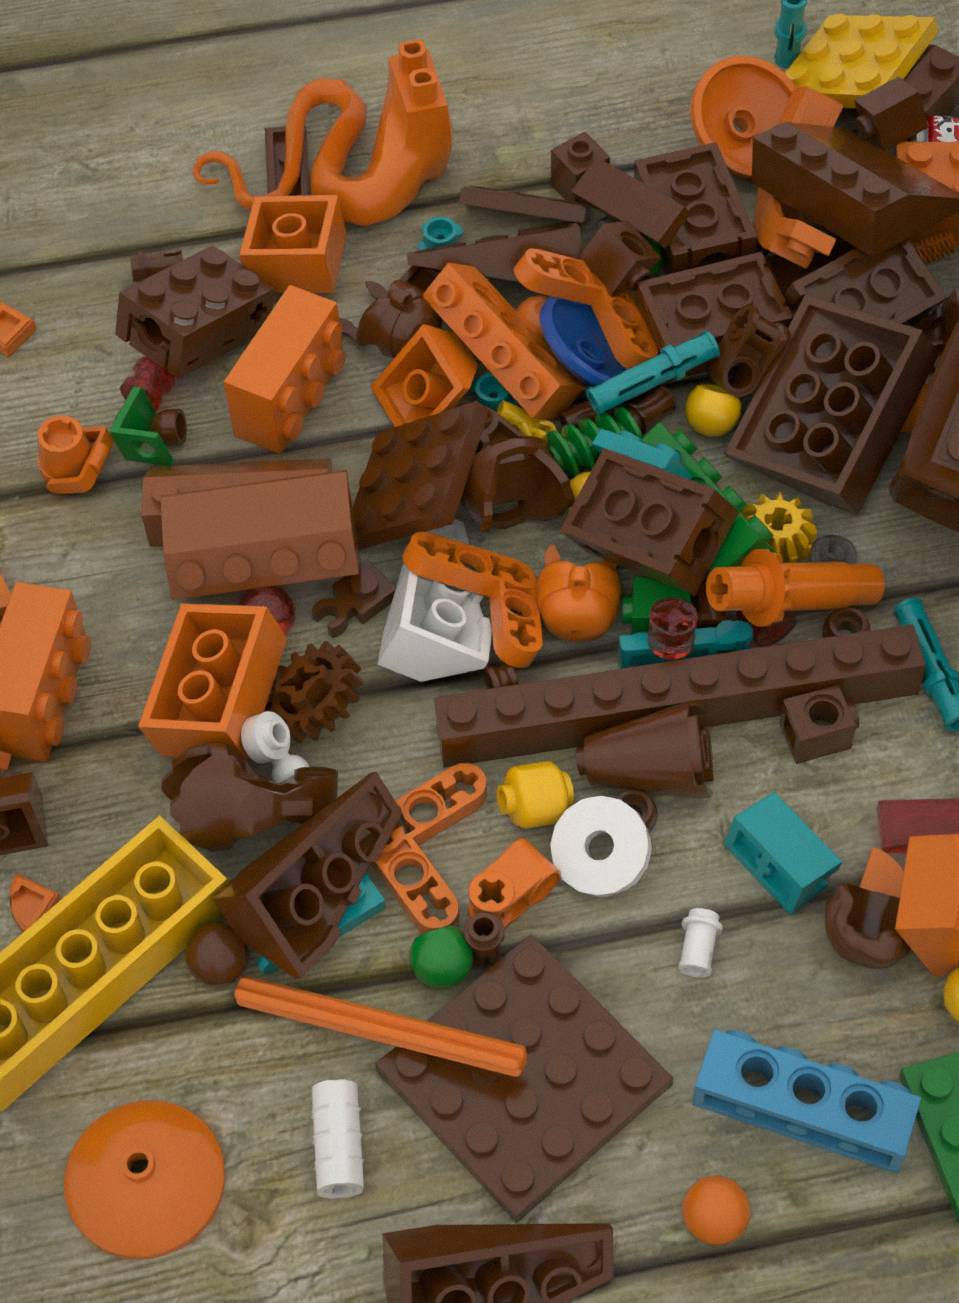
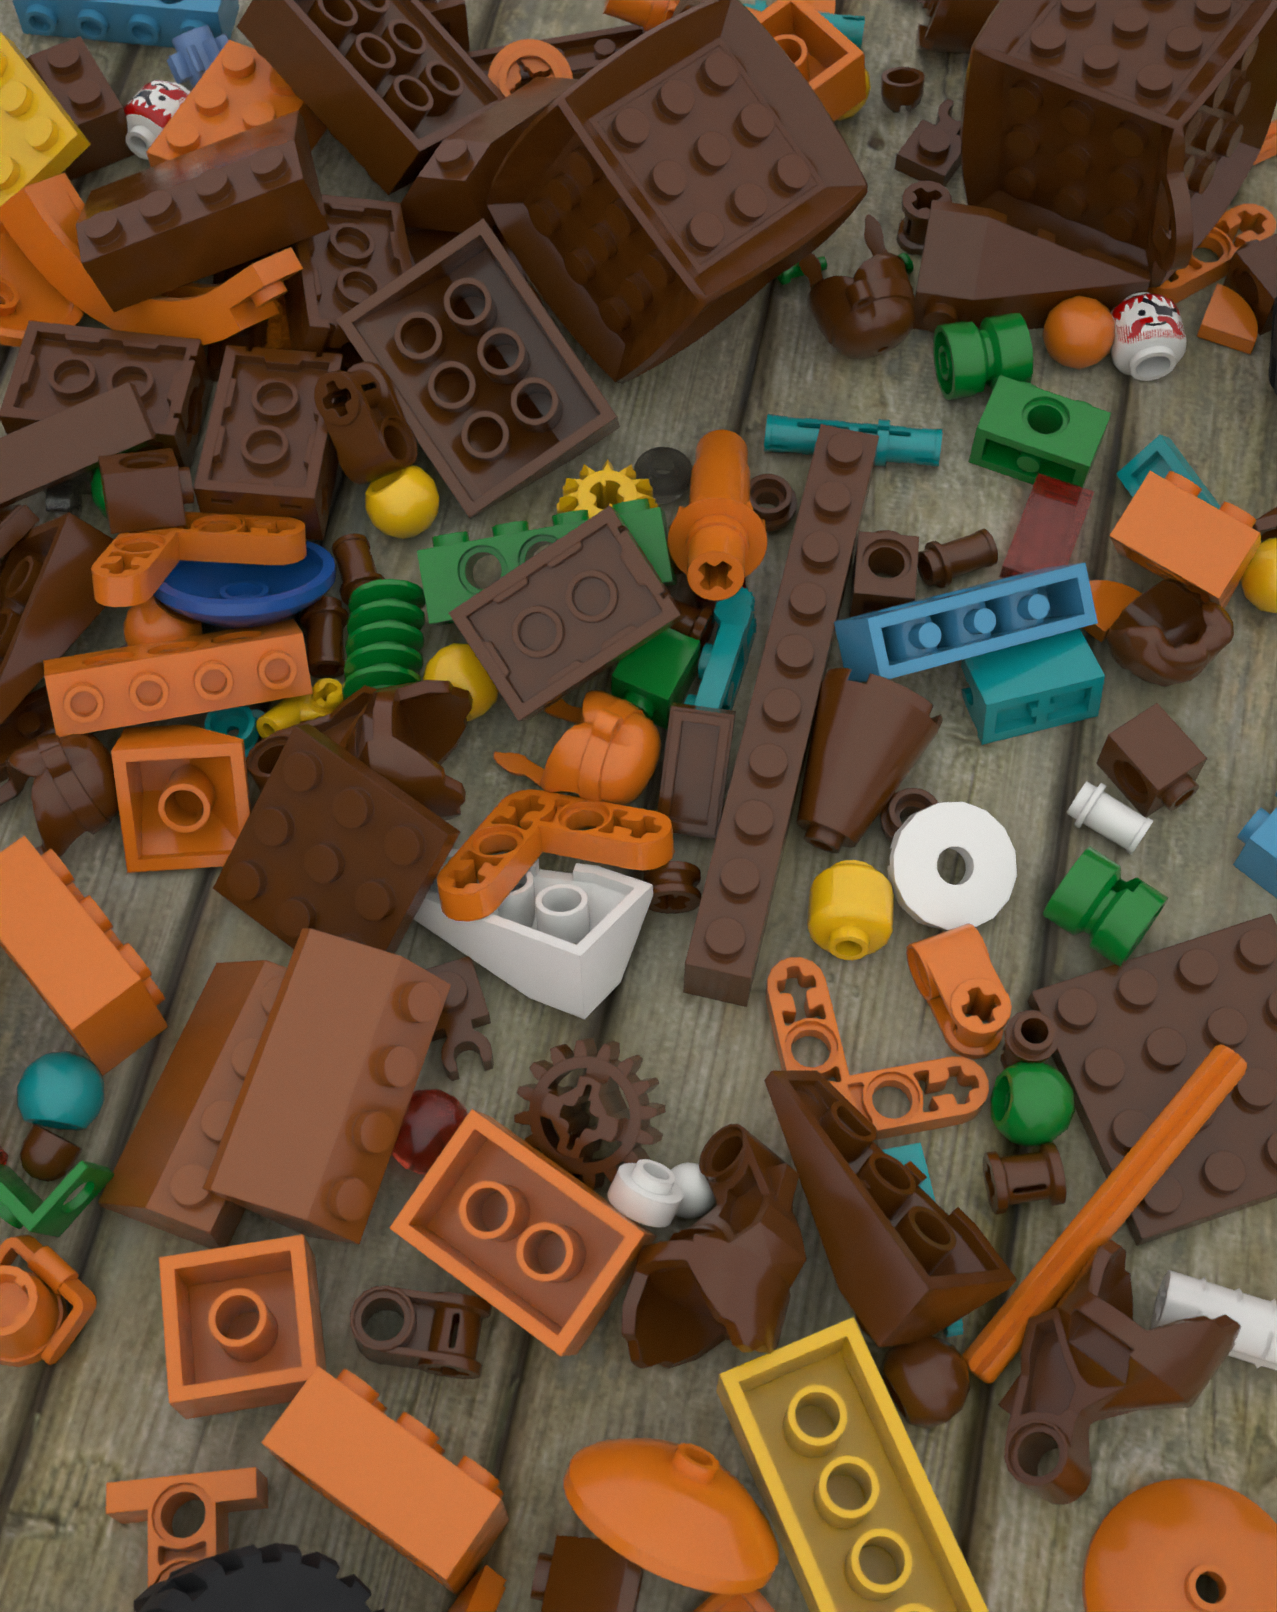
camera: 70 degrees left, 5 degrees up
teal pin [586,330,720,416] -> none
teal plate [592,428,692,480] -> none
clear red wheel [647,598,698,659] -> none
reddish brown brick [854,76,928,151] -> none
none -> teal piece [17,1051,104,1131]
none -> orange brick [159,1234,327,1419]
none -> reddish brown piece [350,1285,492,1379]
none -> orange dish [563,1438,779,1594]
none -> reddish brown tile [657,702,736,839]
none -> dark azure brick [834,563,1098,682]
none -> reddish brown pin [917,529,998,588]
none -> reddish brown bush [983,1142,1066,1215]
none -> reddish brown piece [998,1240,1241,1505]
none -> green wheel [1042,846,1168,967]
none -> reddish brown brick [1096,703,1207,817]

